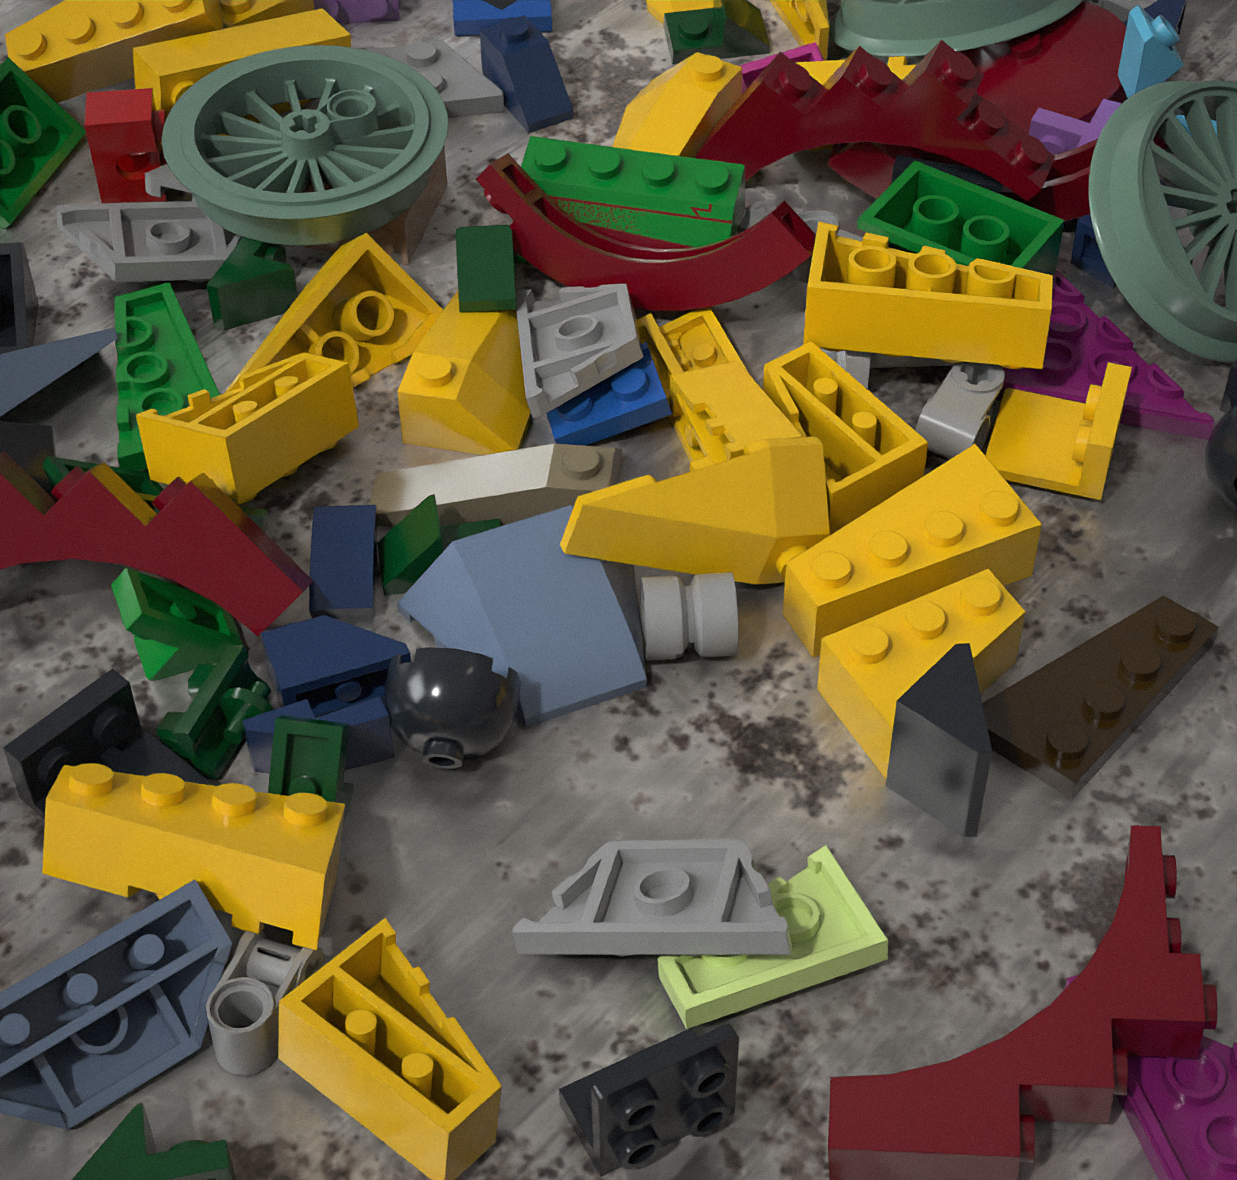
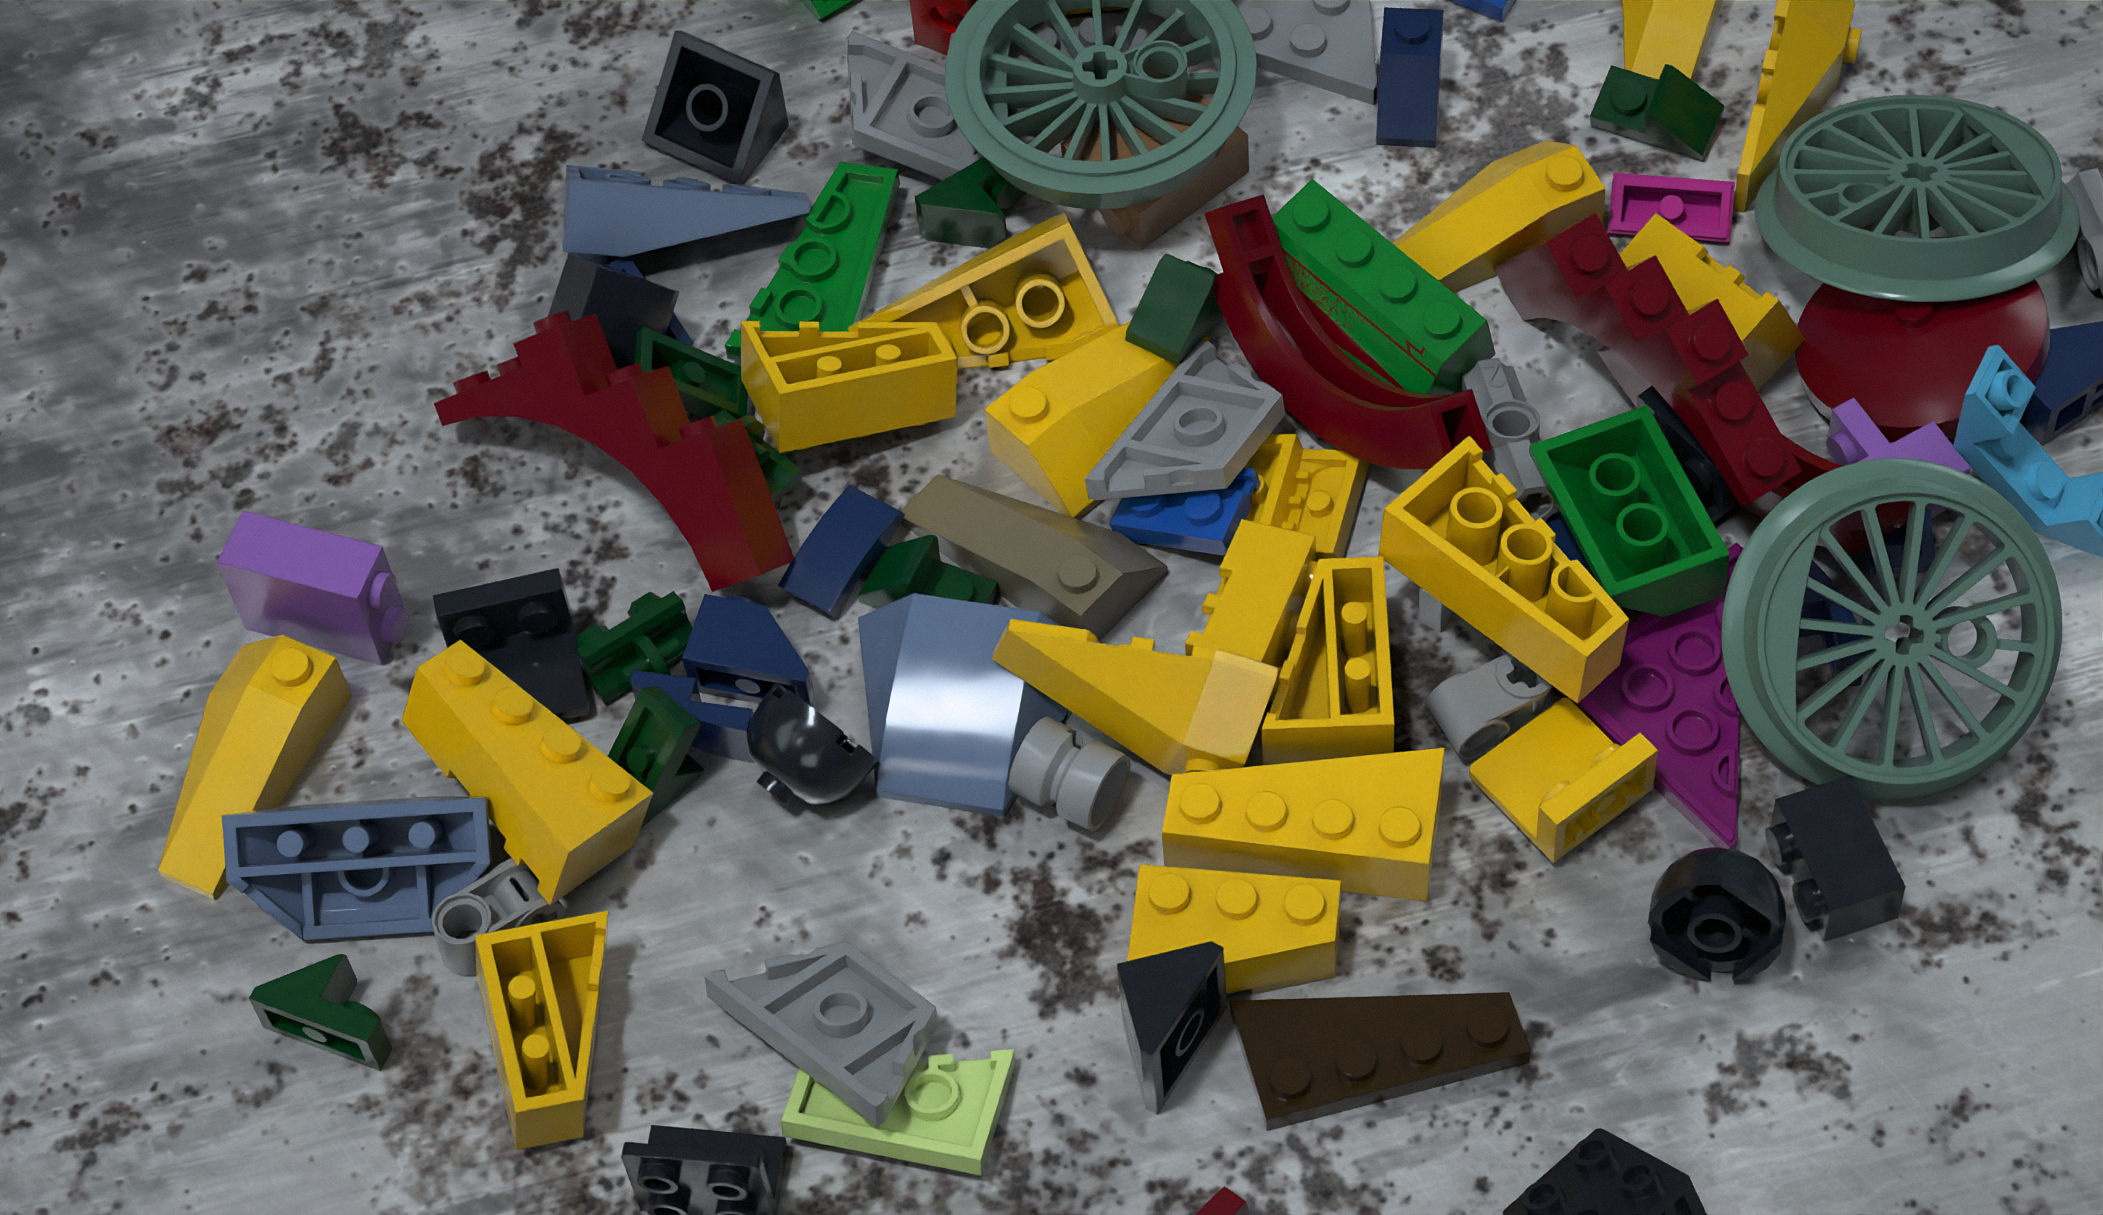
camera: 40 degrees right, 10 degrees up
green slope [111,567,243,681] -> none

